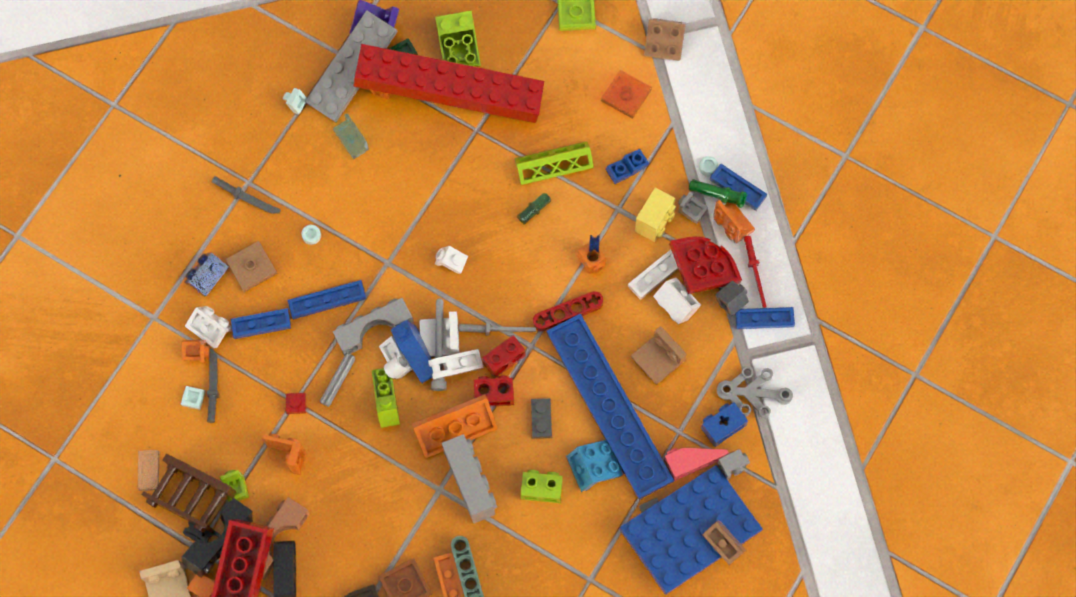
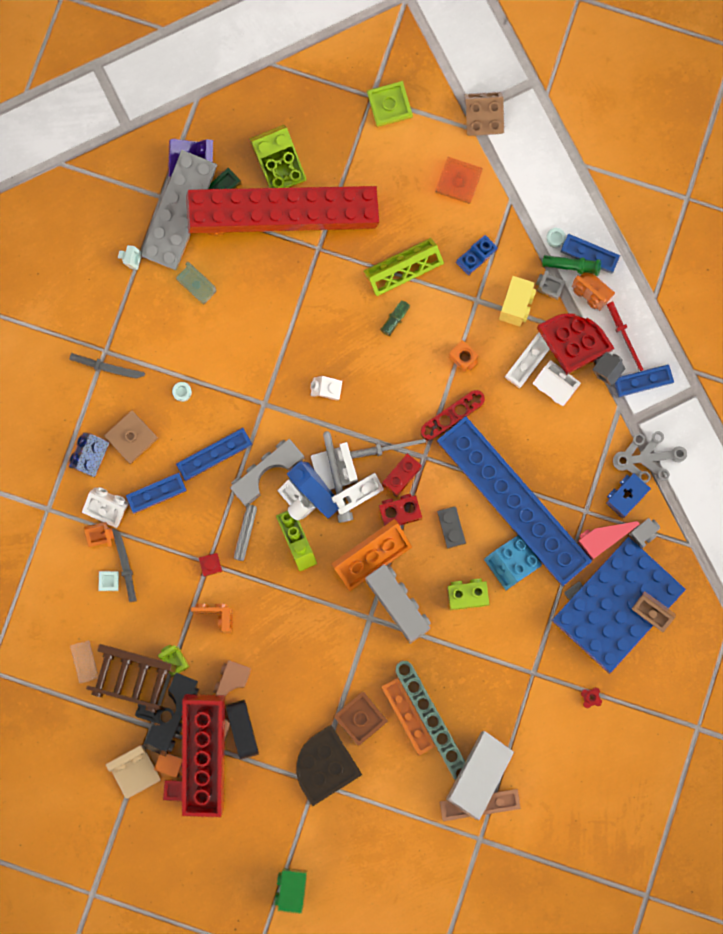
camera: 15 degrees left, 10 degrees up
clear blue bush [589,235,600,252] -> none
medium nougat bracket [631,326,687,384] -> none

